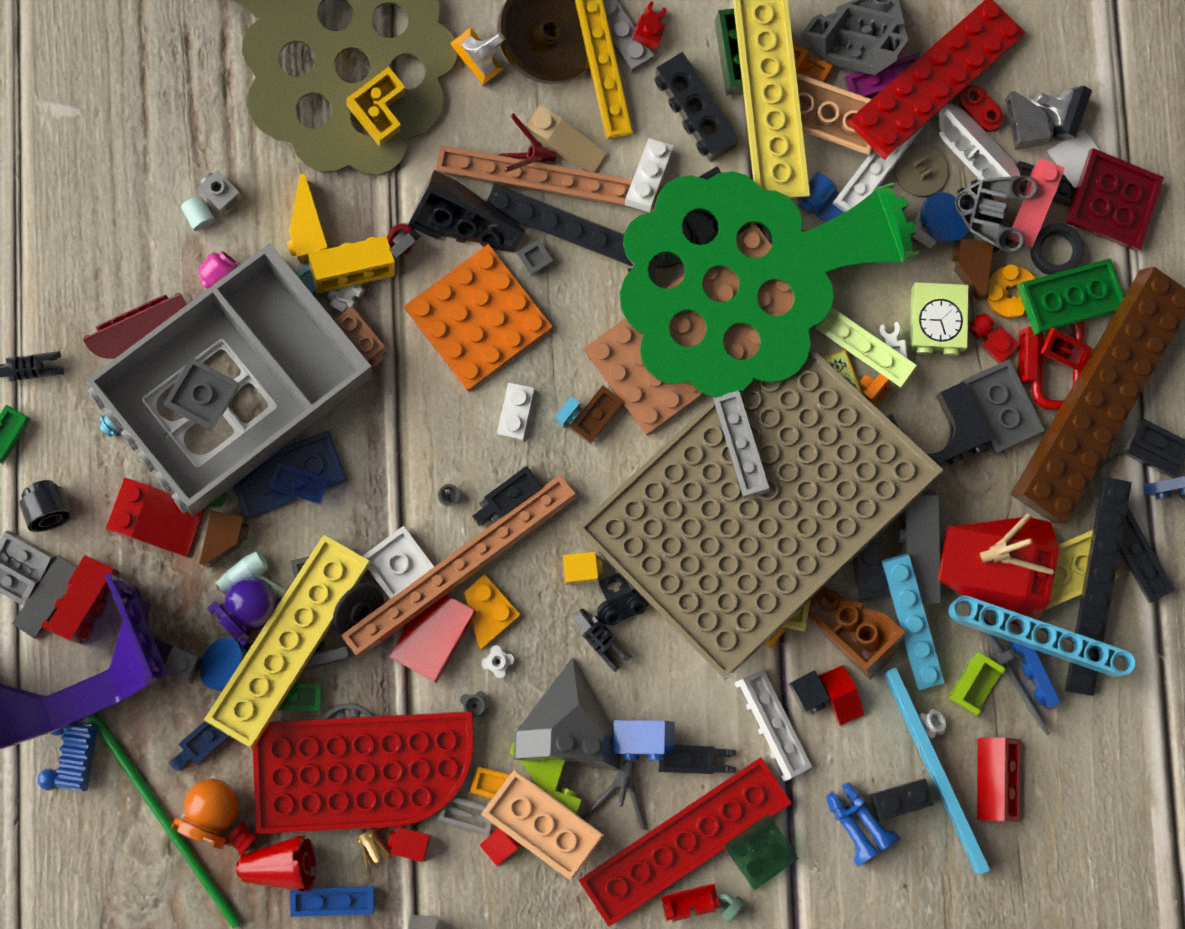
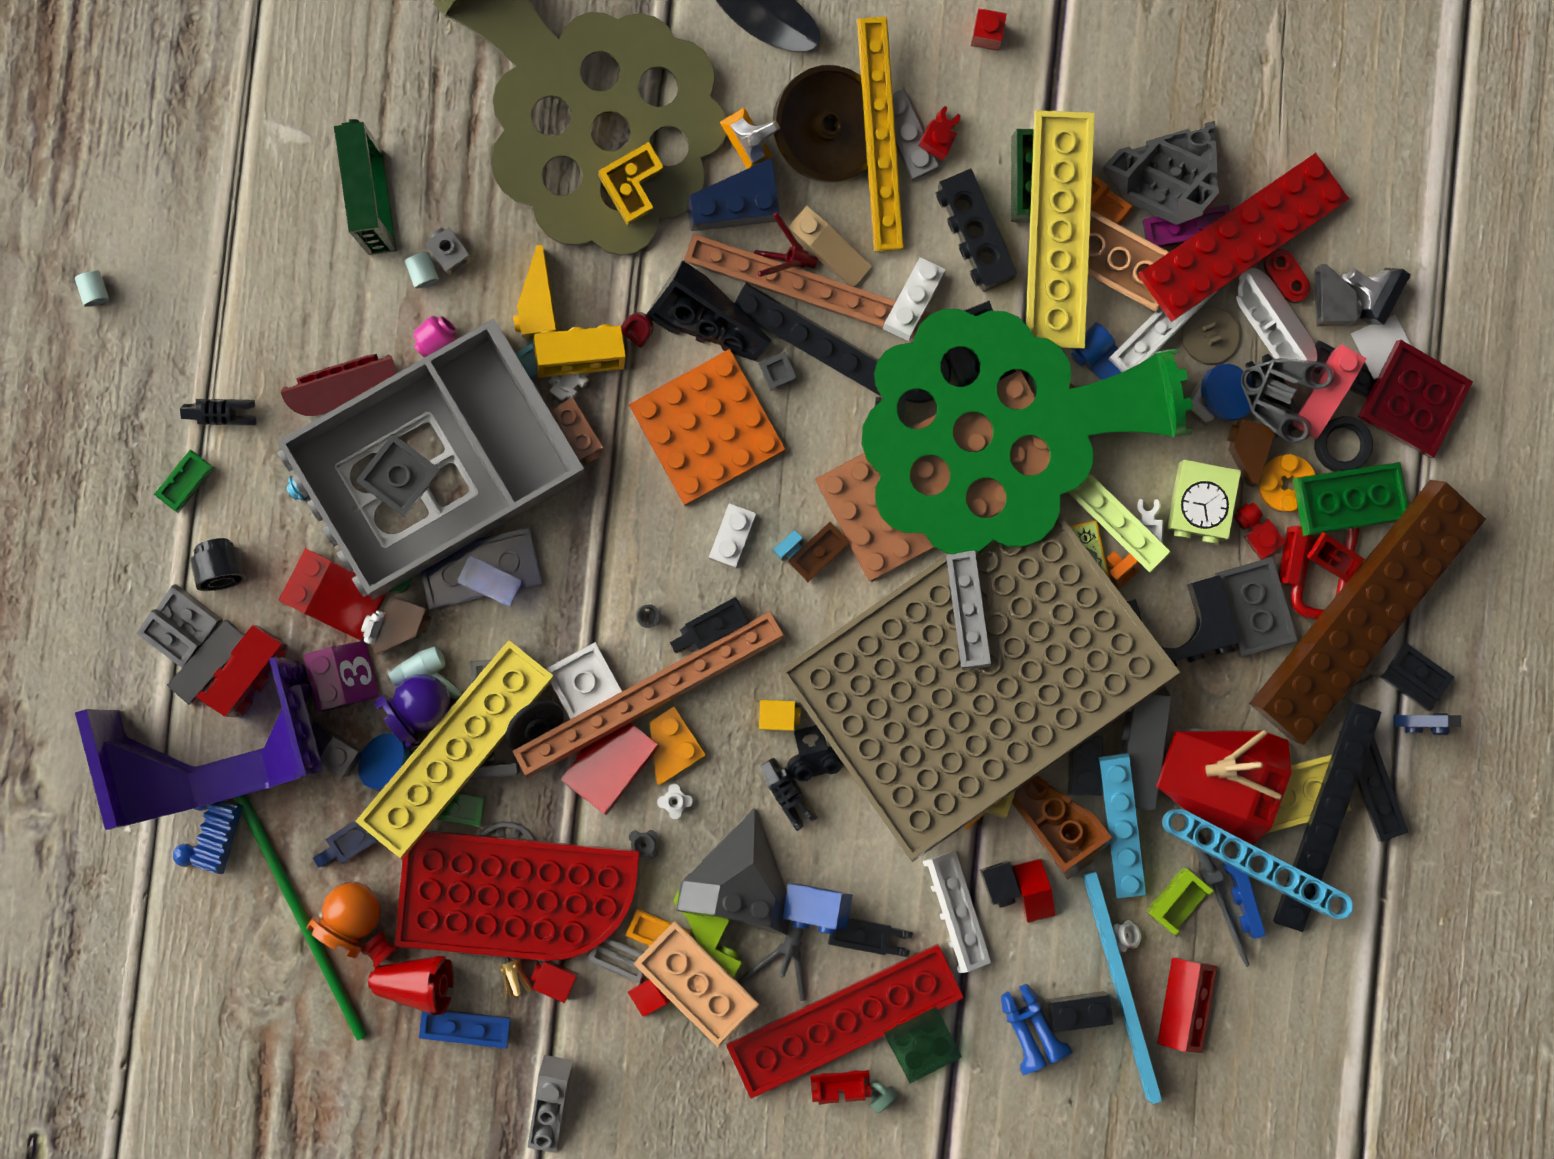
camera: 10 degrees right, 5 degrees up
dark grey plate [389,229,421,258] -> none
none -> magenta slope [303,641,380,712]
none -> dark green window [334,119,397,255]
none -> white piece [361,610,387,644]
none -> dark blue wedge [687,158,780,231]

